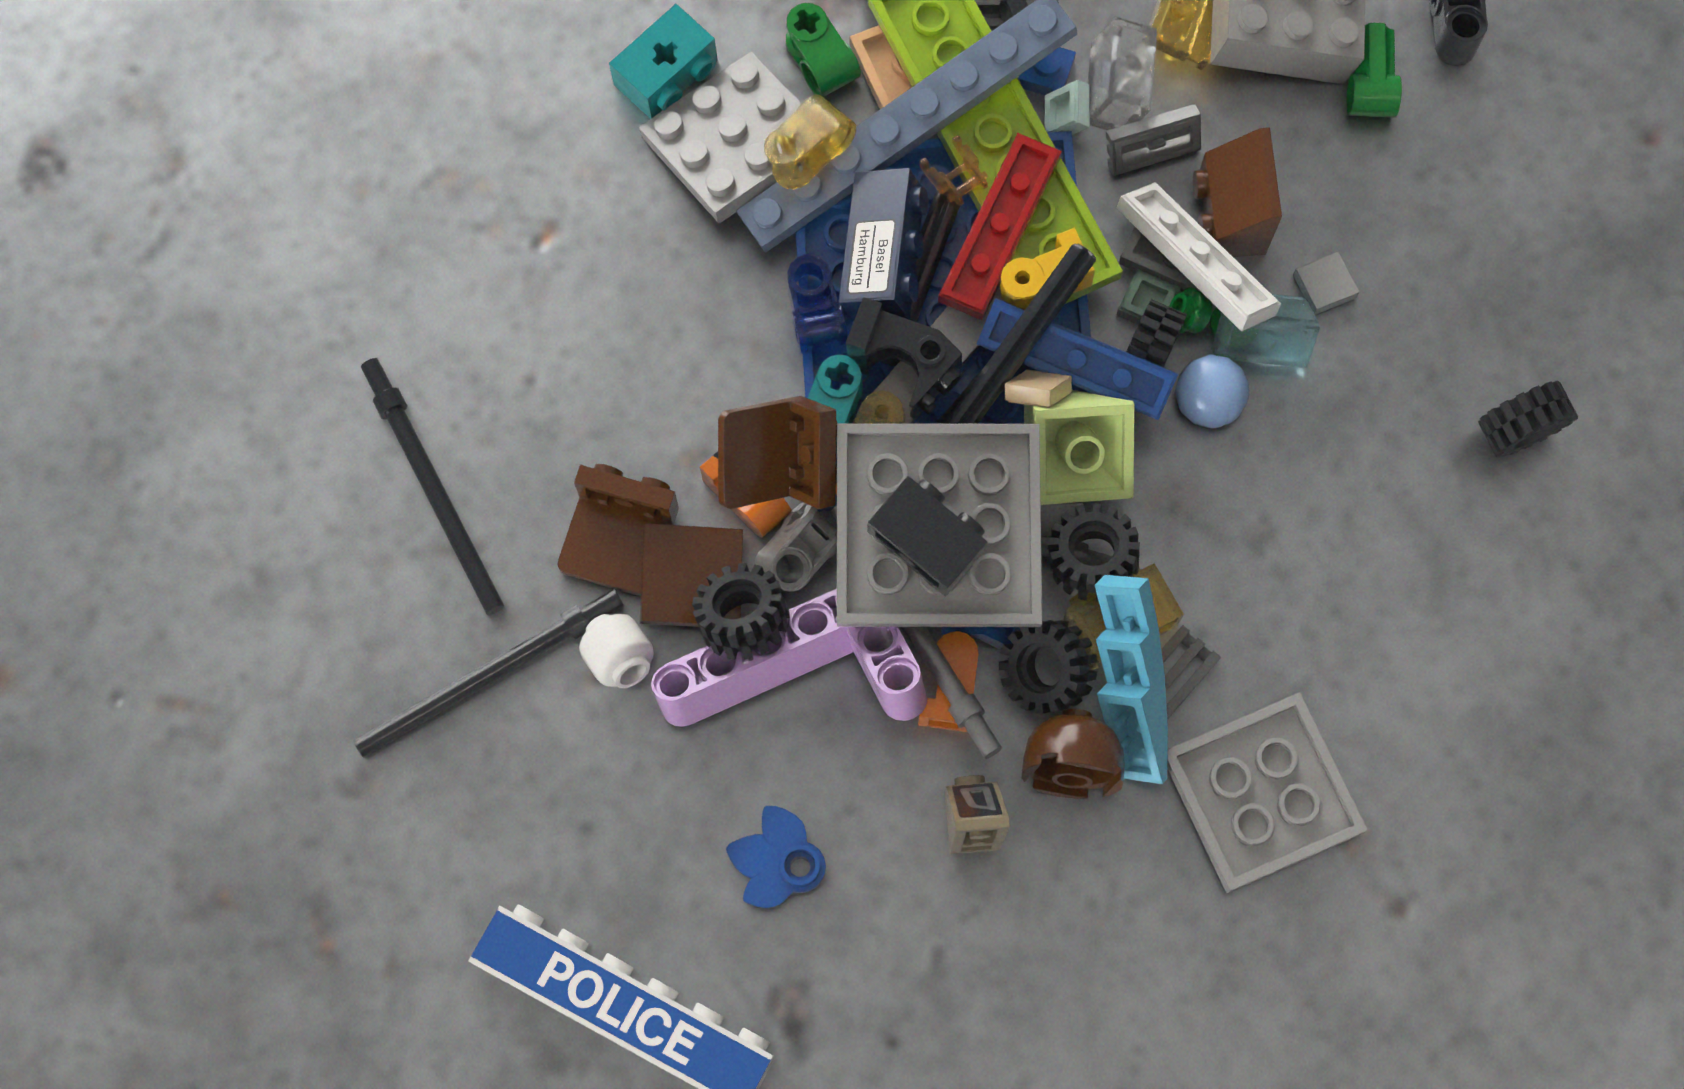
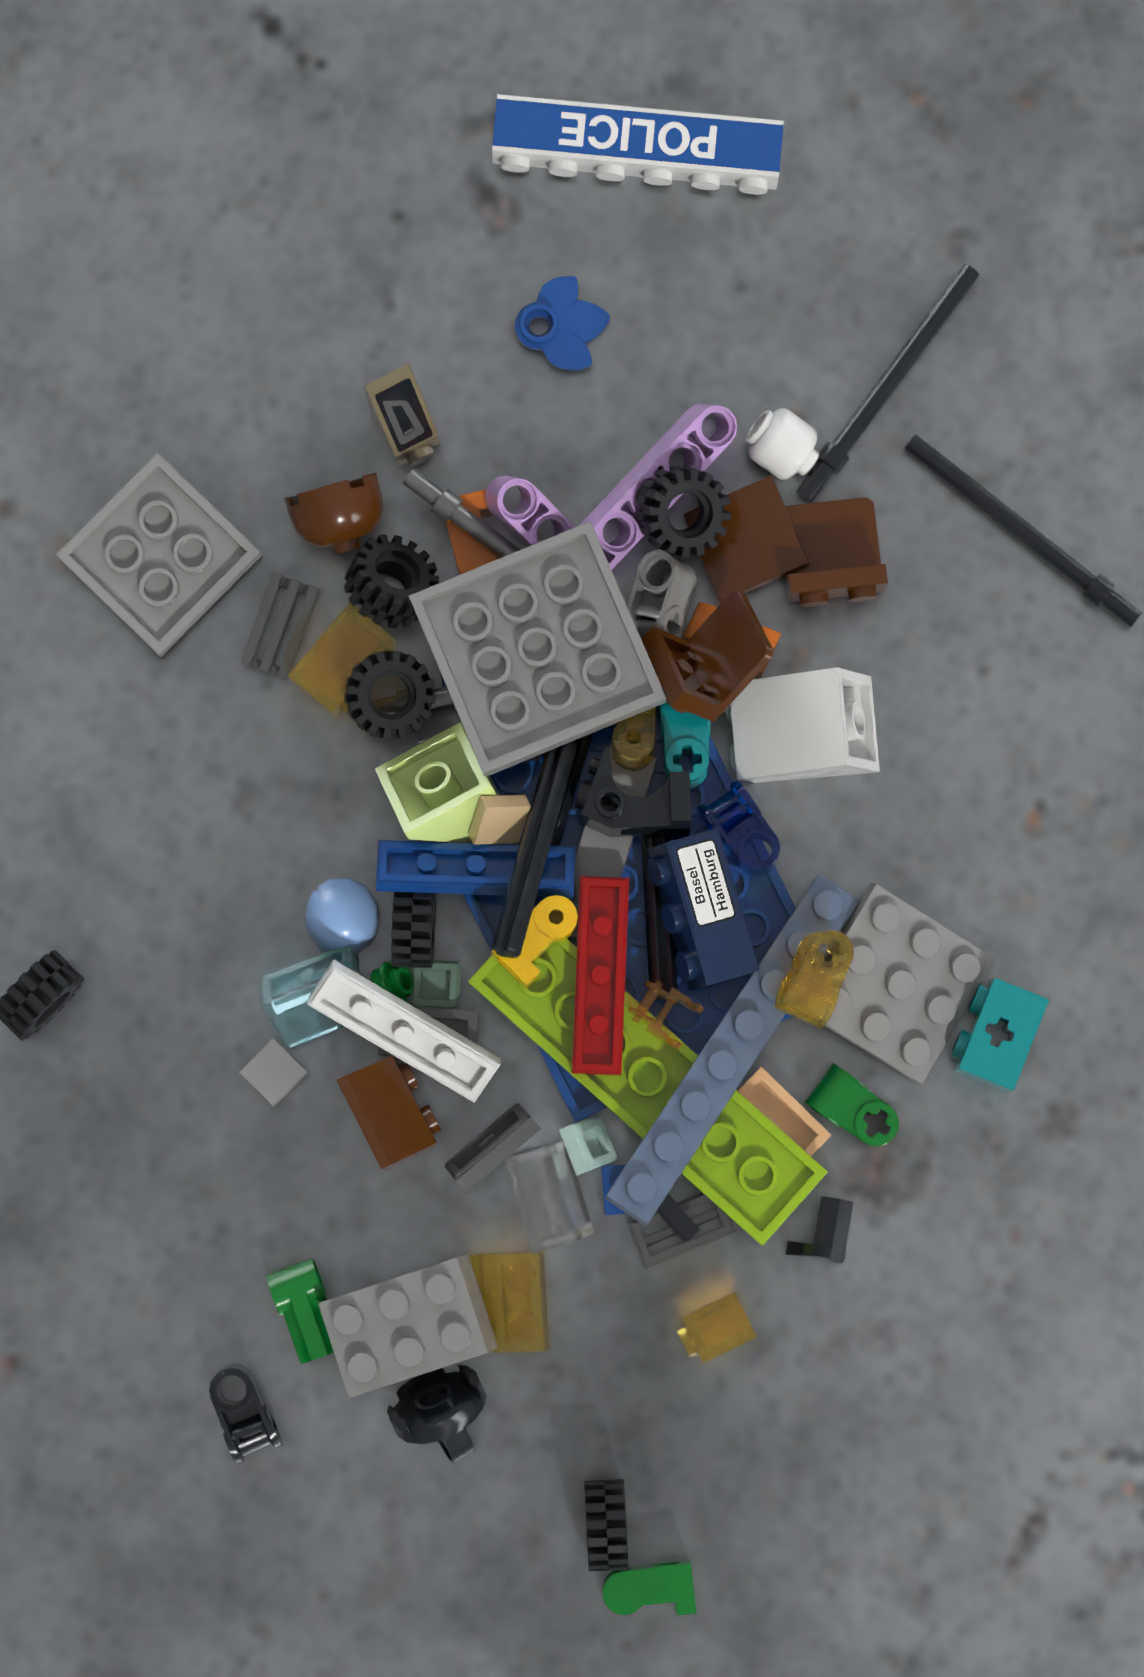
camera: 155 degrees right, 10 degrees up
black brick [867,476,988,597] -> none
medium azure slope [1095,575,1168,784] -> none
none -> white slope [725,667,880,783]

